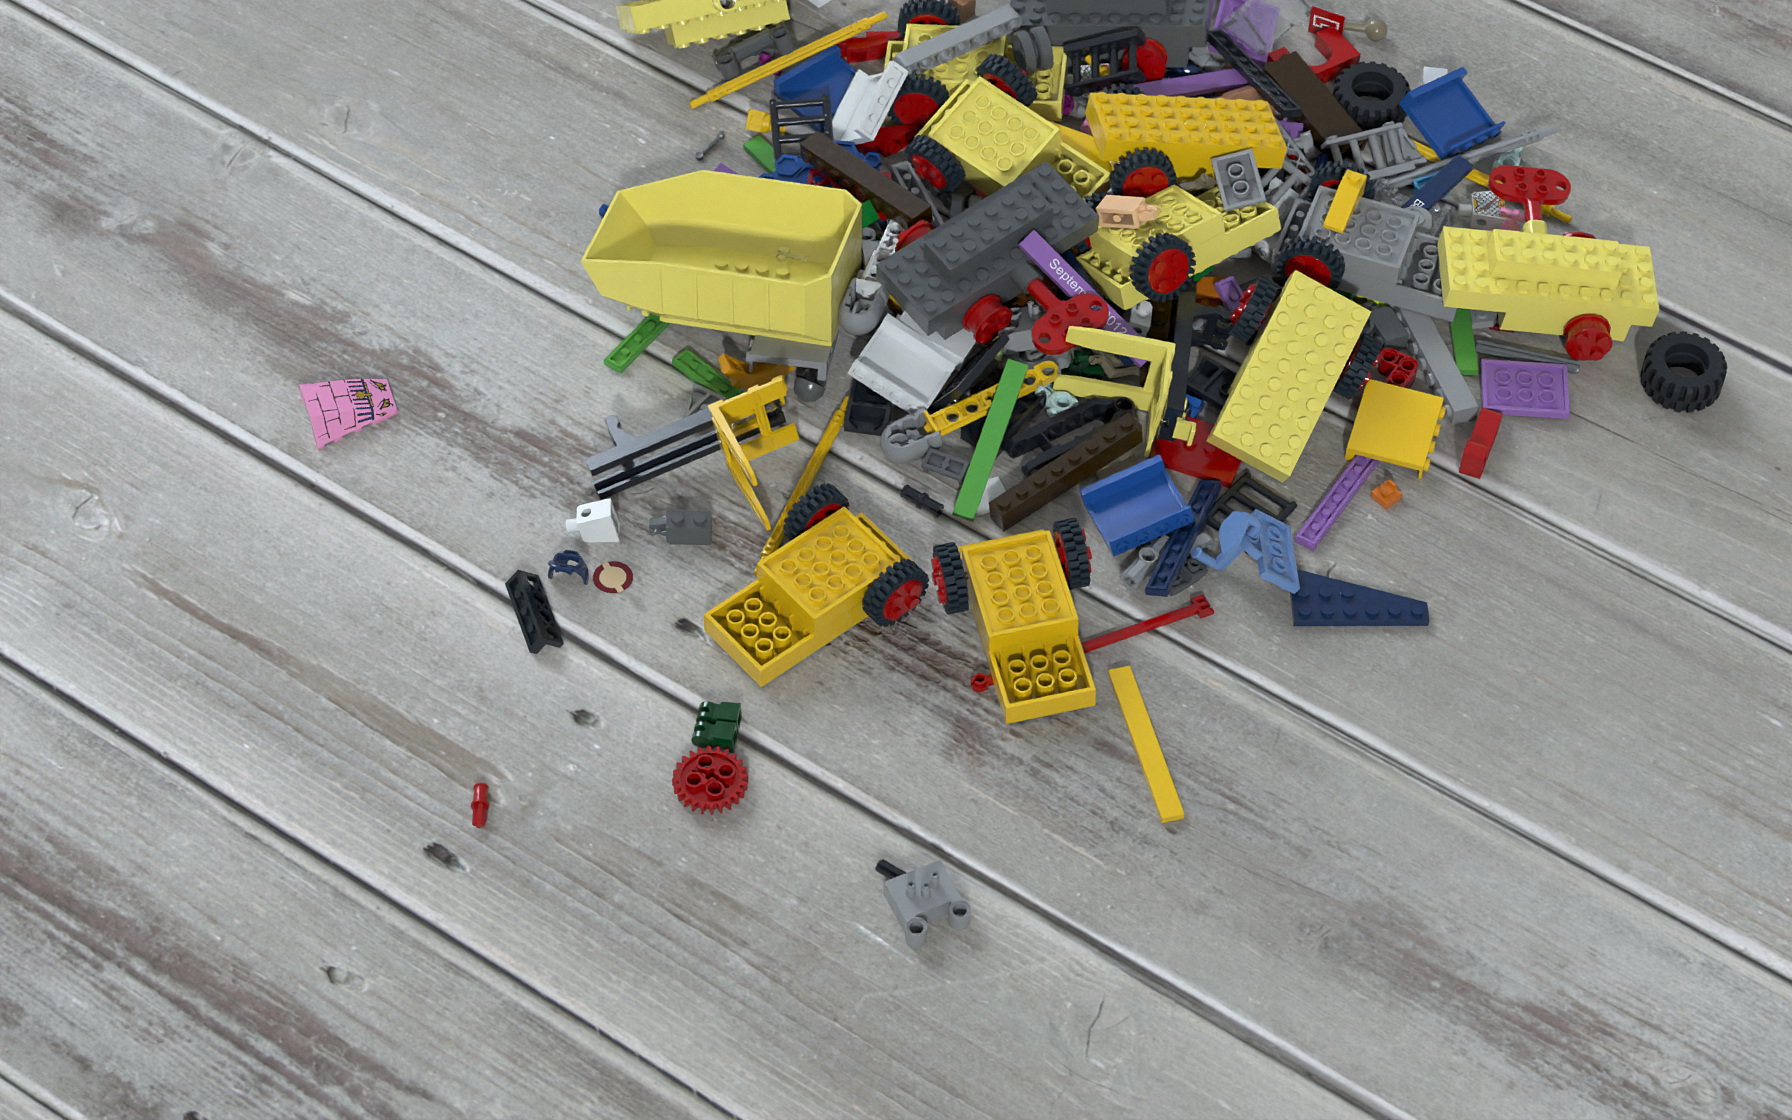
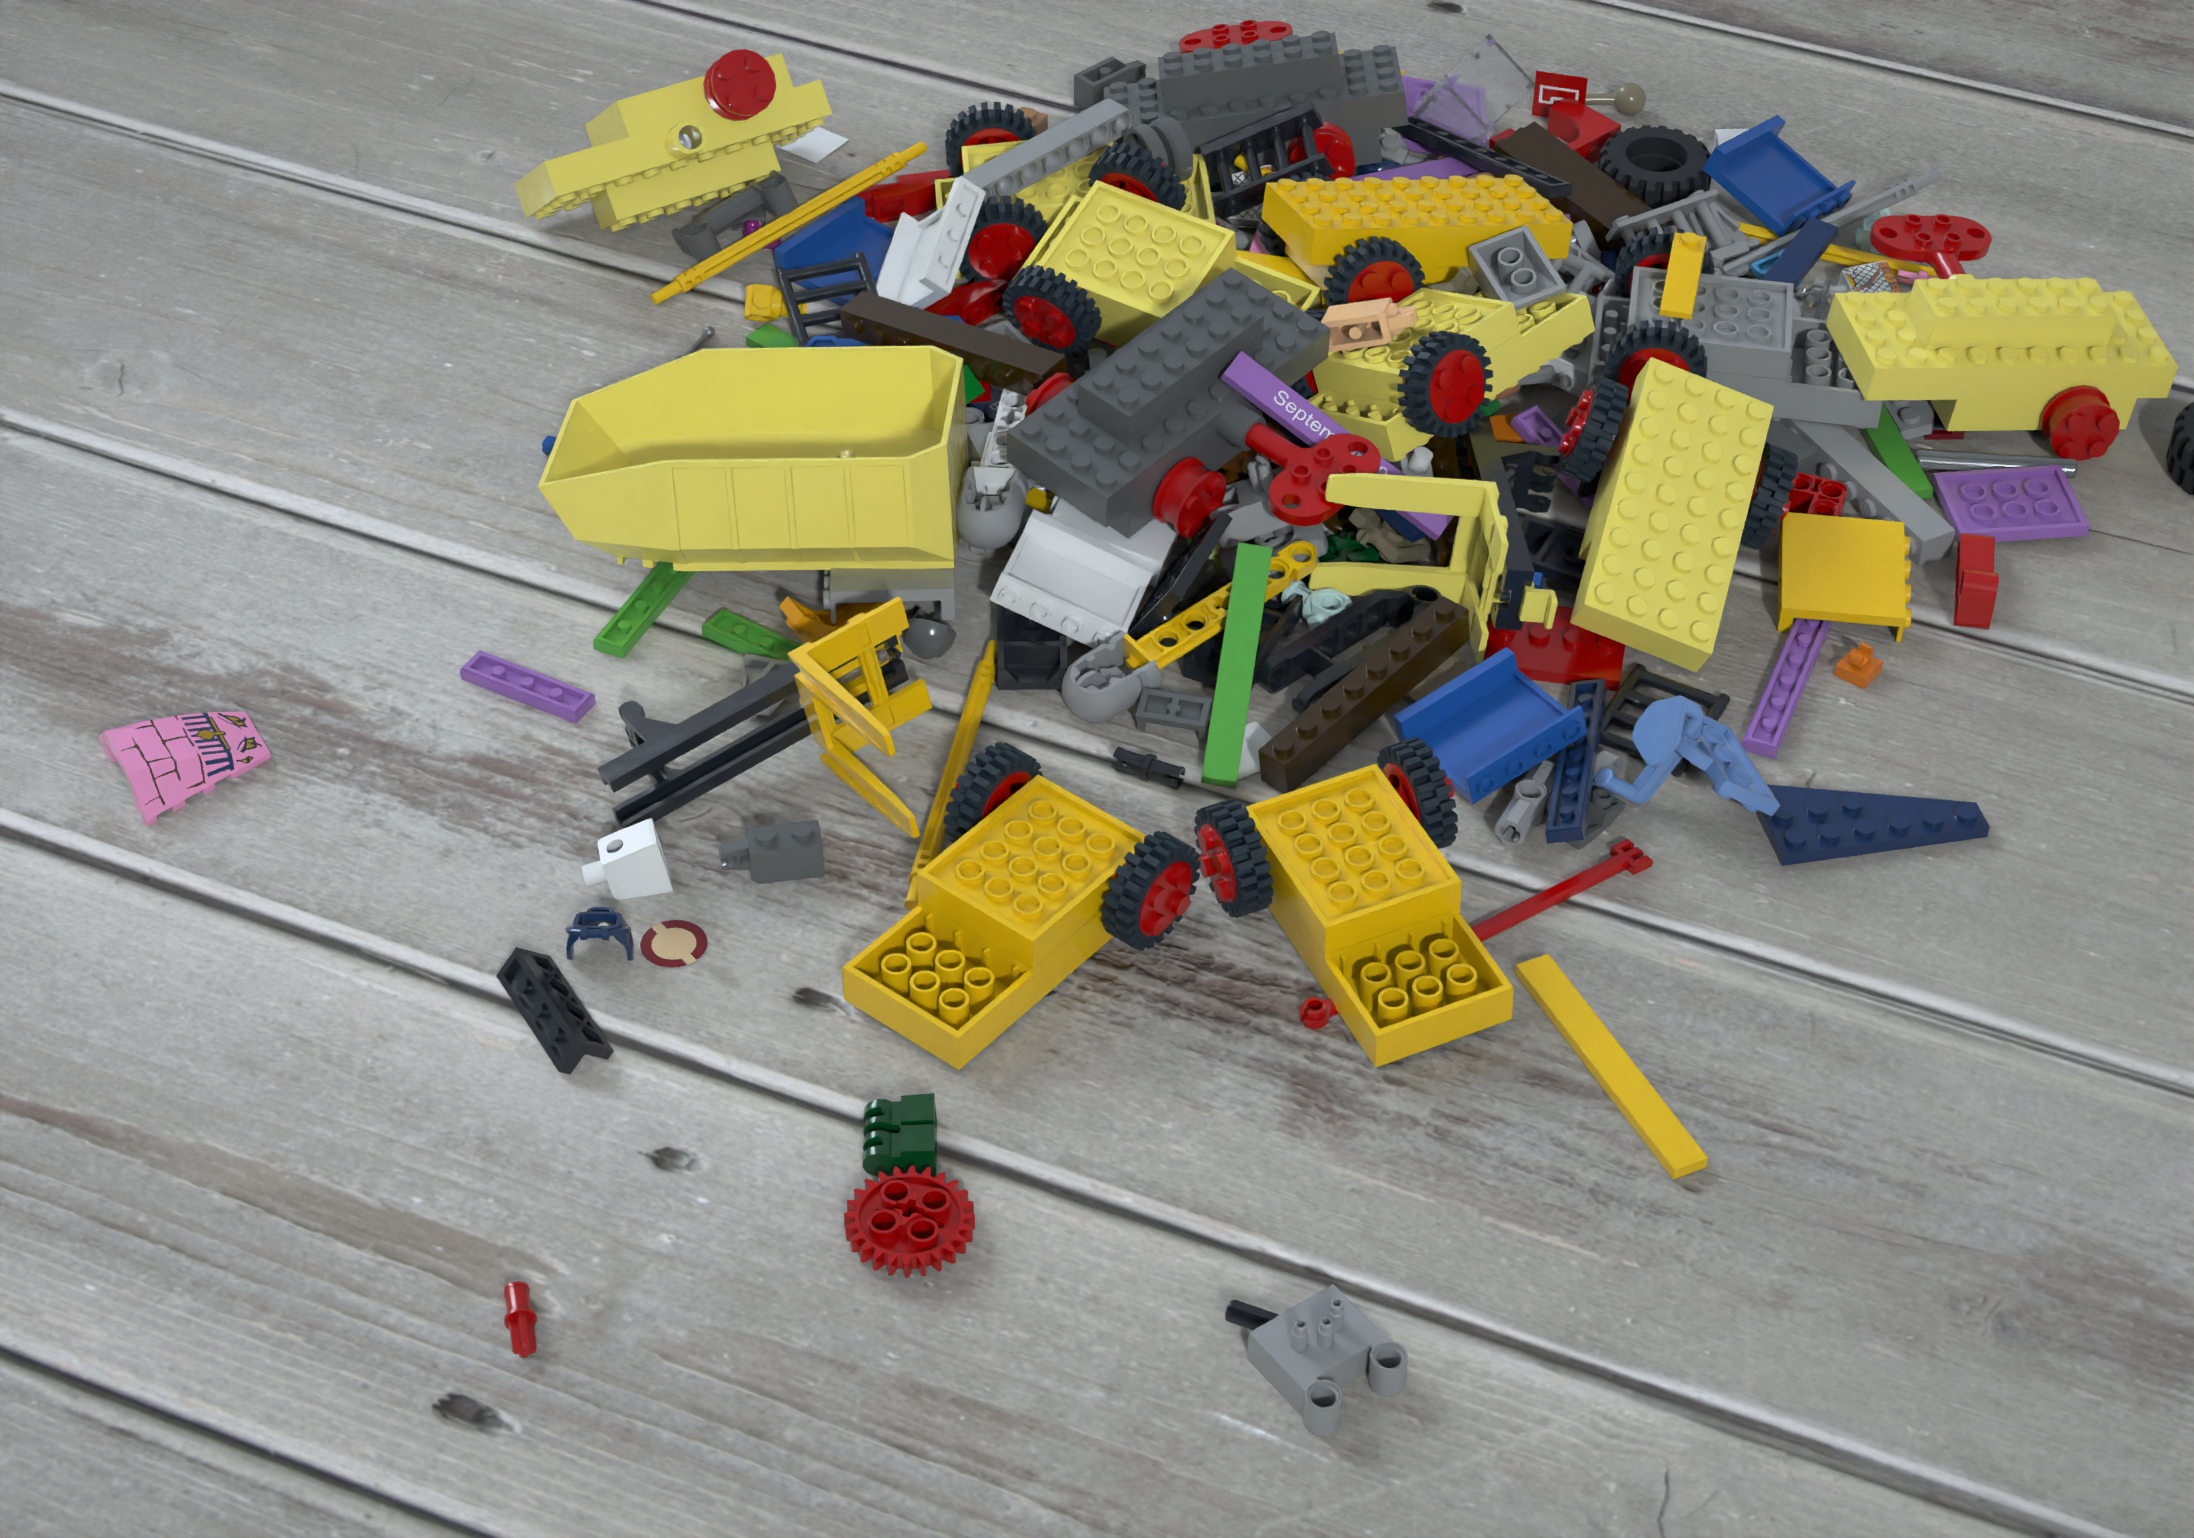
camera: 10 degrees left, 10 degrees down
none -> medium lavender tile [460,650,596,724]

